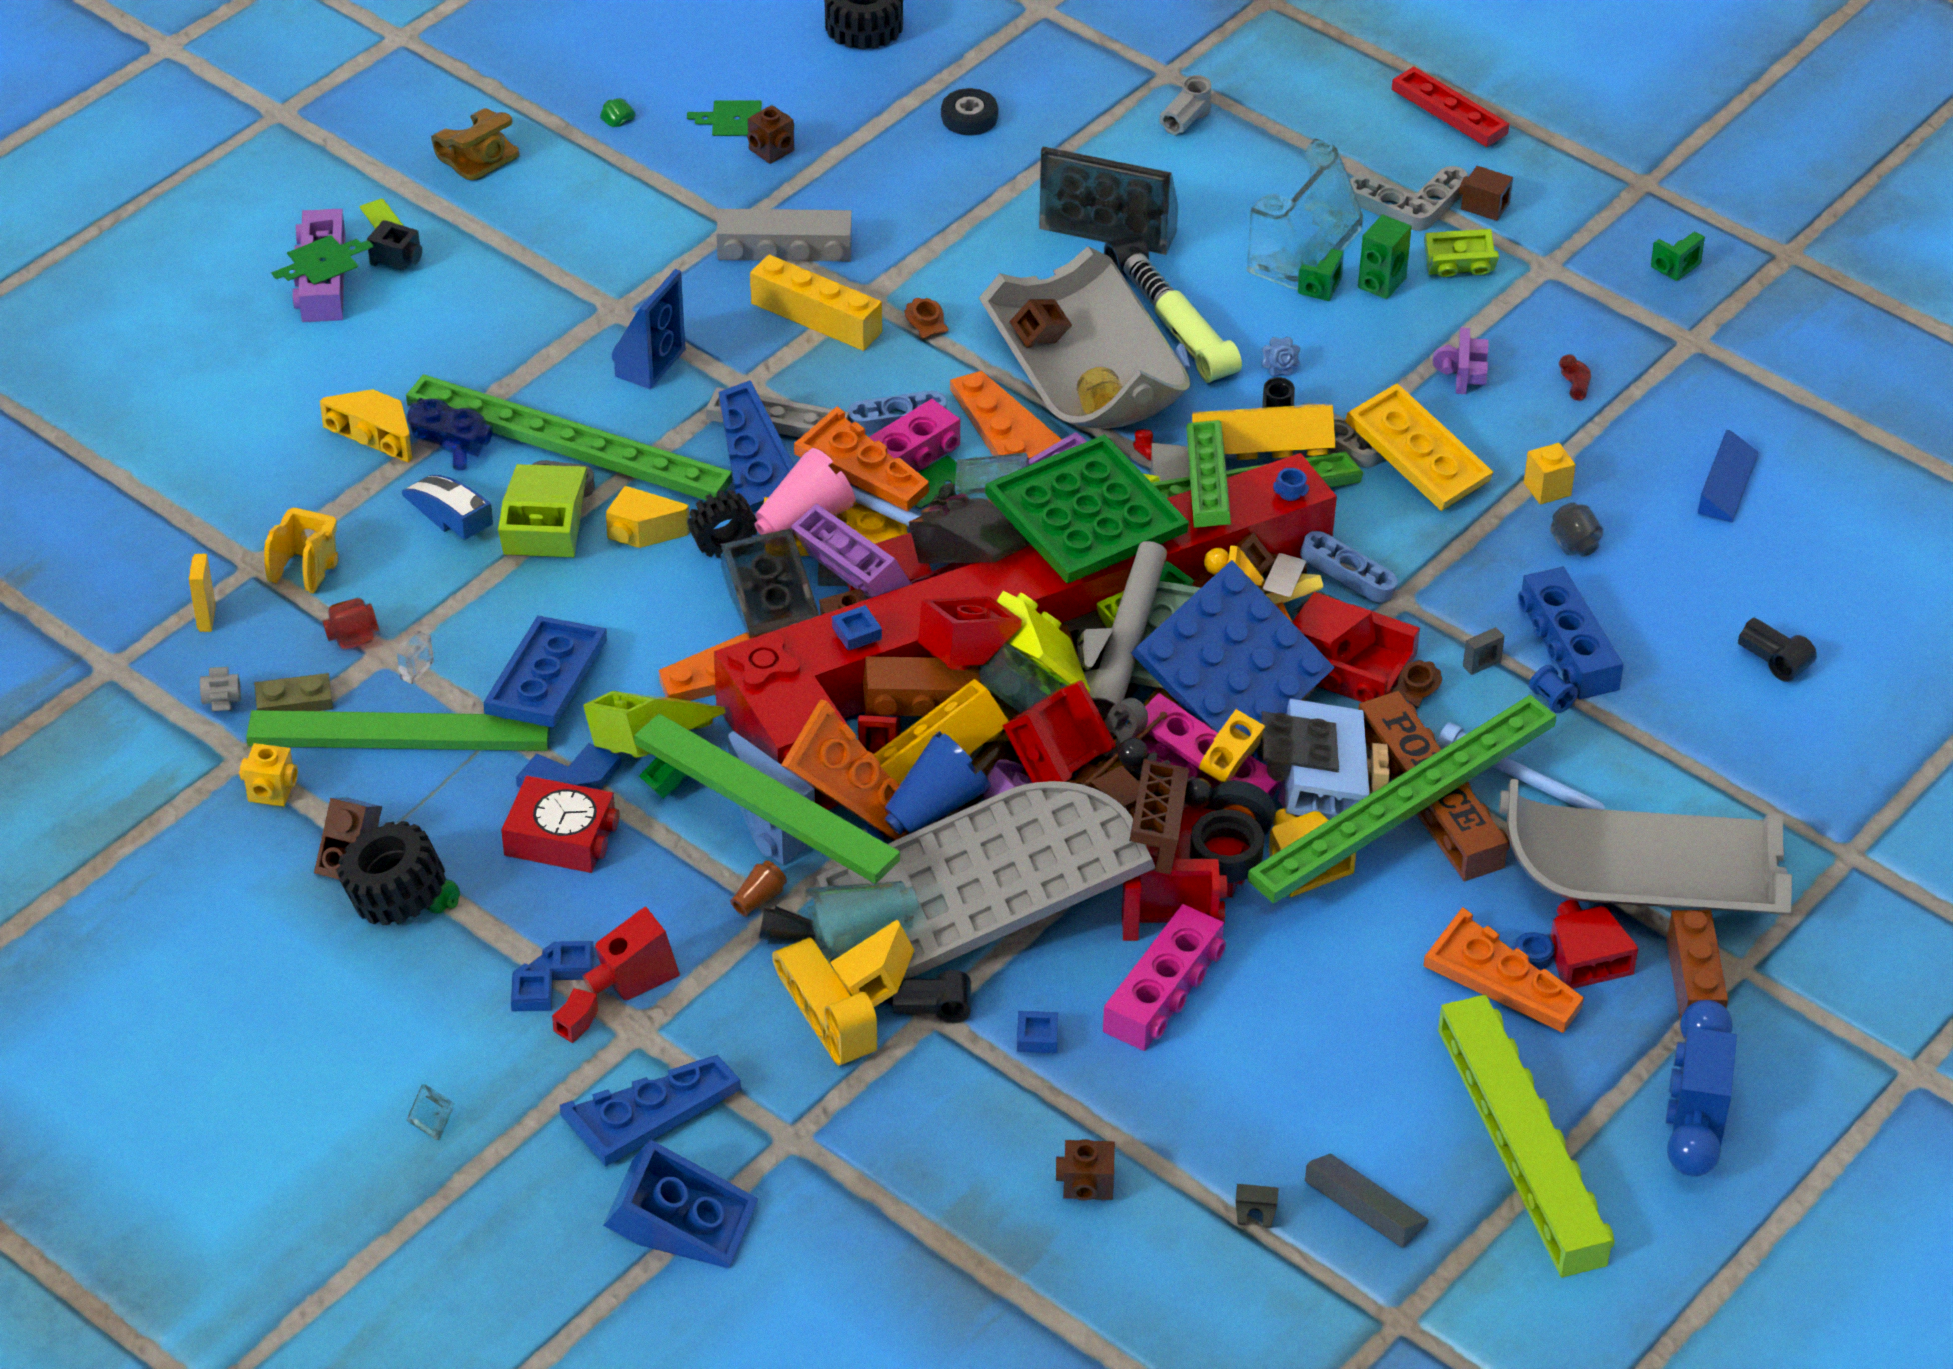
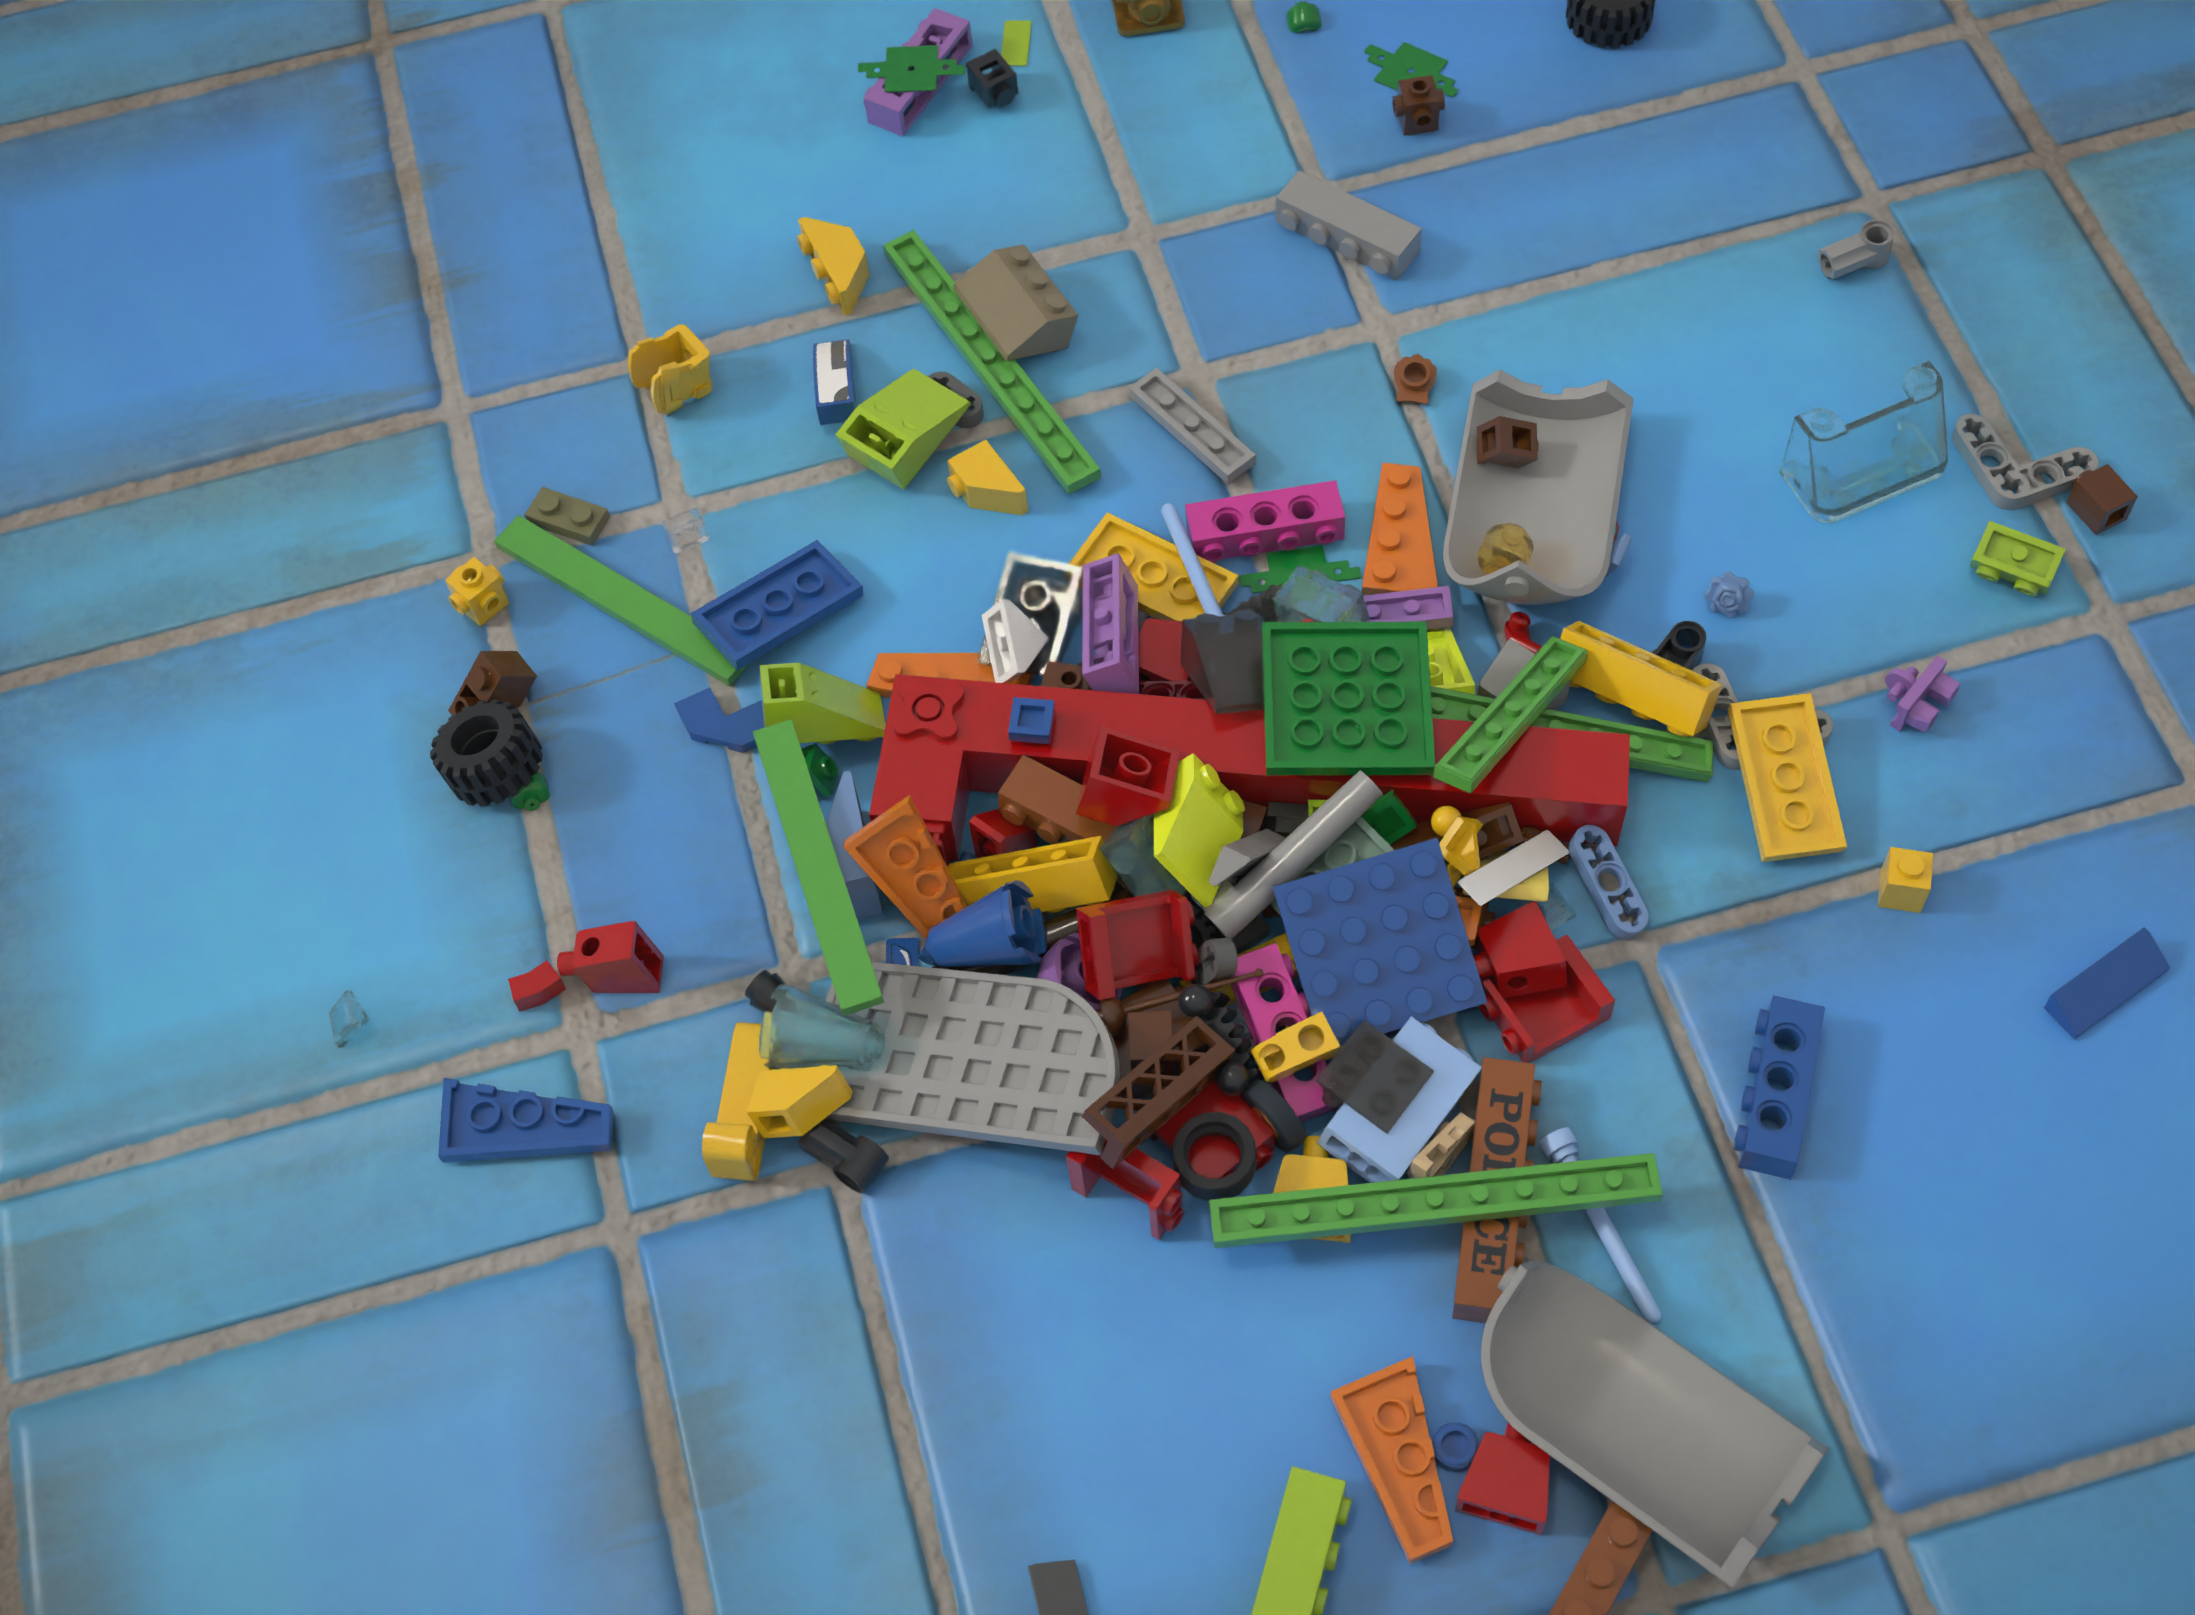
camera: 40 degrees right, 15 degrees up
yellow tile [189,554,216,632] -> none
light grey gear [200,667,241,712] -> none
clear red head [322,597,380,650] -> none
clear blue brick [407,397,493,470] -> none
red brick [501,775,620,873] -> none
blue tile [511,941,594,1011] -> none
blue slope [603,1139,759,1268] -> none
blue slope [612,269,686,389] -> none
black tyre [687,490,757,558] -> none
blue wing [718,380,795,512] -> none
dark orange cone [730,860,787,917] -> none
yellow brick [750,254,882,351] -> none
bright pink cone [754,448,856,542] -> none
orange wing [794,406,929,512] -> none
medium blue beam [848,390,947,434] -> none
black bush [941,88,999,135] -> none
blue plate [1017,1011,1058,1053] -> none
clear smoke slope [1039,146,1178,255] -> none
reddish brown brick [1056,1139,1115,1201] -> none
dark pink brick [1103,904,1226,1051] -> none
yellowish green piece [1104,233,1242,383] -> none
pearl dark grey tile [1235,1184,1279,1228] -> none
blue plate [1273,468,1309,501] -> none
green bracket [1298,248,1344,301] -> none
green brick [1358,214,1412,299] -> none
red plate [1391,66,1510,147] -> none
reddish brown animal [1391,660,1442,708] -> none
dark grey tile [1463,627,1505,675] -> none
blue bush [1529,665,1578,713] -> none
clear smoke head [1550,502,1604,557] -> none
clear red arm [1559,354,1592,401] -> none
black piece [1738,617,1817,682] -> none
none -> dark tan slope [953,244,1078,361]
none -> white slope [982,599,1049,683]

